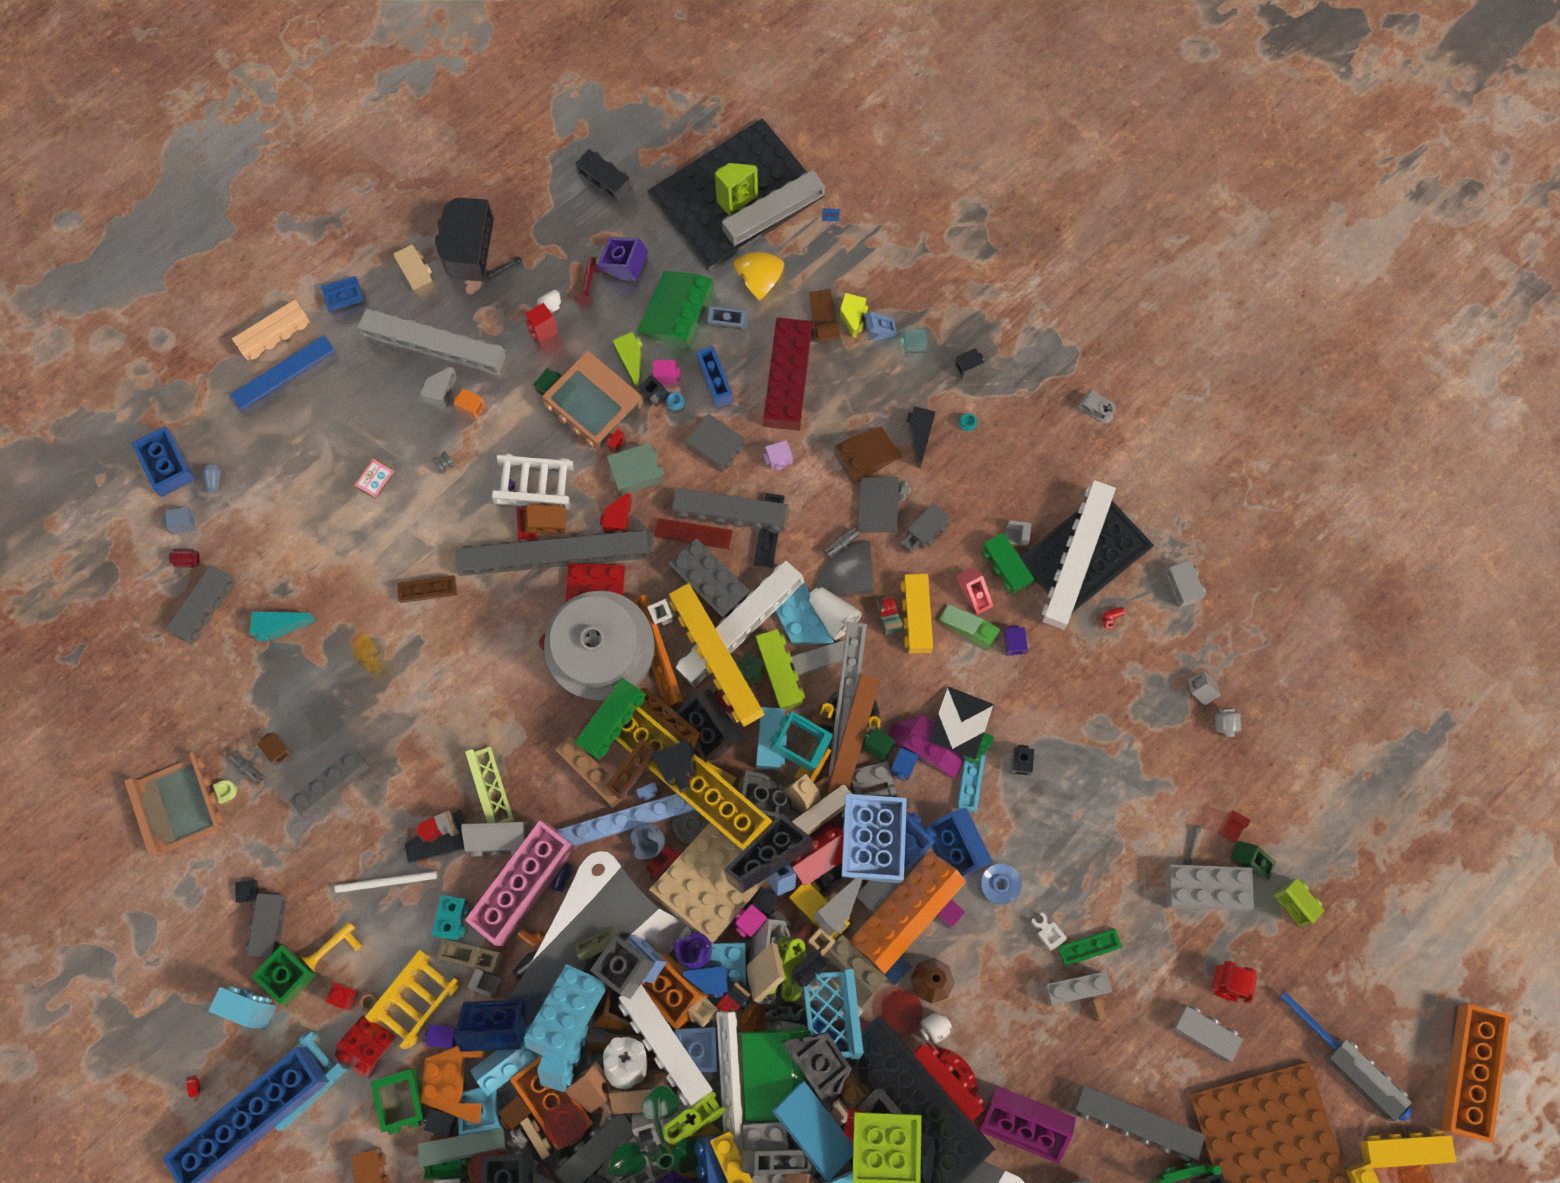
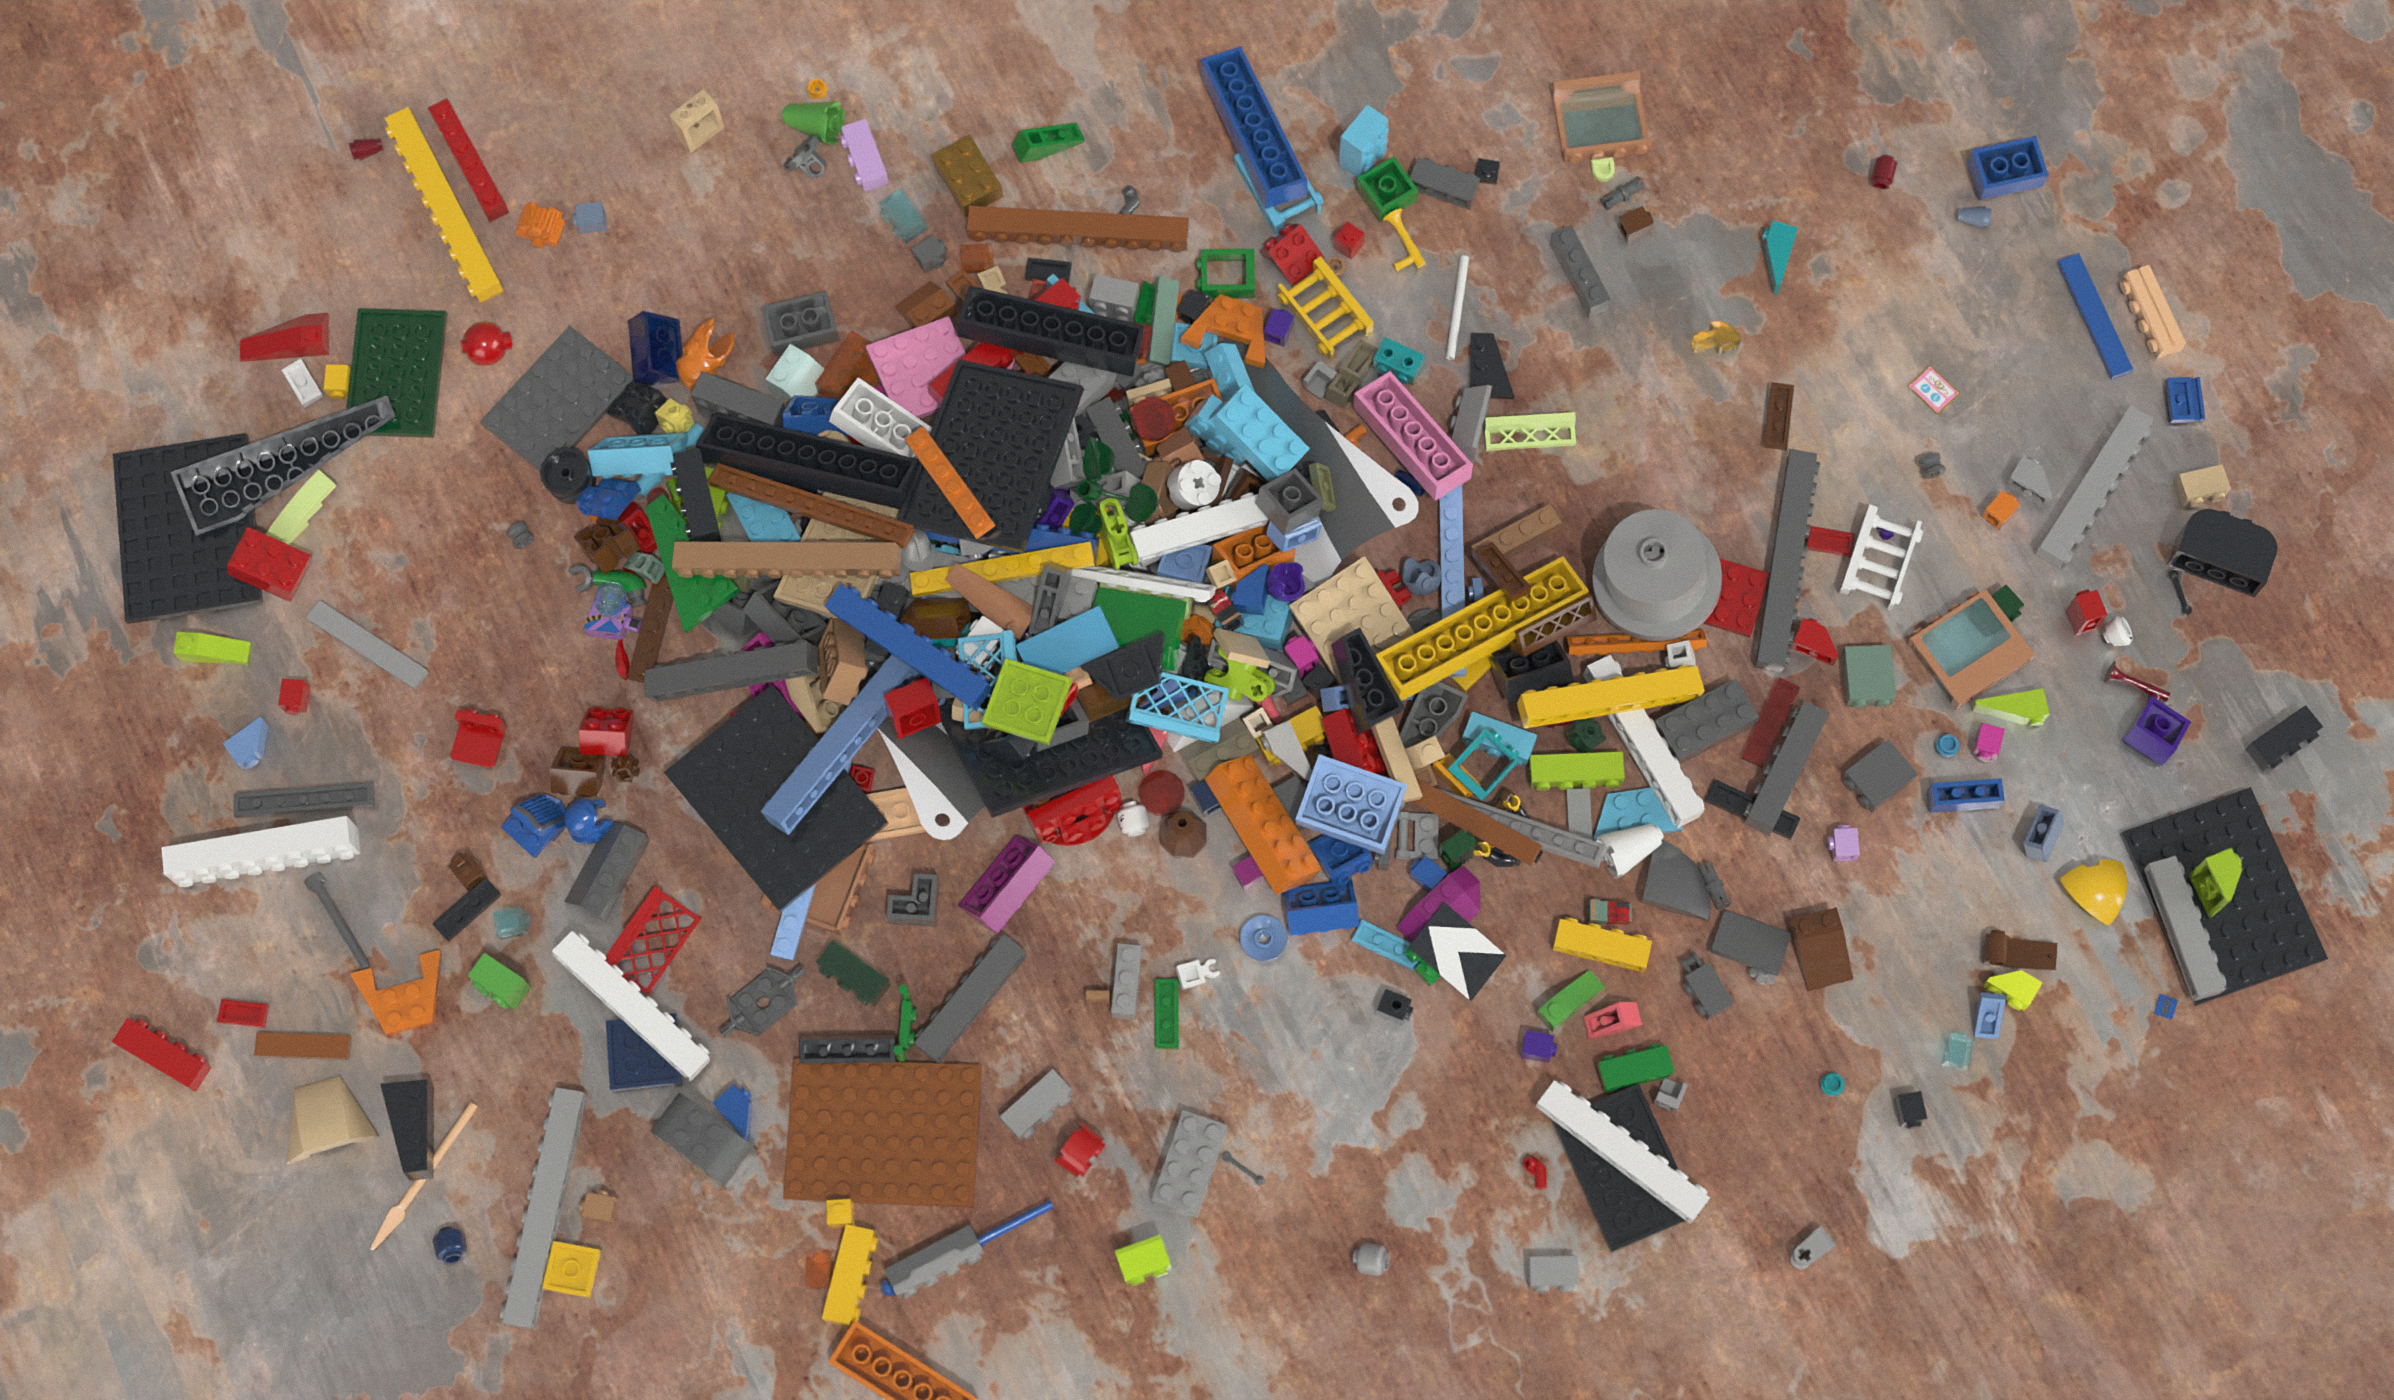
camera: 110 degrees right, 0 degrees up
sand blue brick [163,507,196,535] -> none
dark grey brick [166,565,235,645] -> none
red tile [186,1075,200,1098] -> none
leg [417,810,459,843] -> none
clear blue slope [454,999,525,1052] -> none
dark orange brick [525,503,566,534] -> none
green brick [575,677,646,760] -> none
red plate [607,429,625,454] -> none
green slope [636,271,714,351] -> none
black brick [638,374,669,407] -> none
black torso [652,740,697,793] -> none
dark red brick [763,317,813,431] -> none
black hinge [791,948,830,987] -> none
black slope [906,406,936,469] -> none
light grey panel [1187,670,1221,705] -> none
clear red panel [1217,810,1251,843] -> none
dark green slope [1230,840,1277,880] -> none

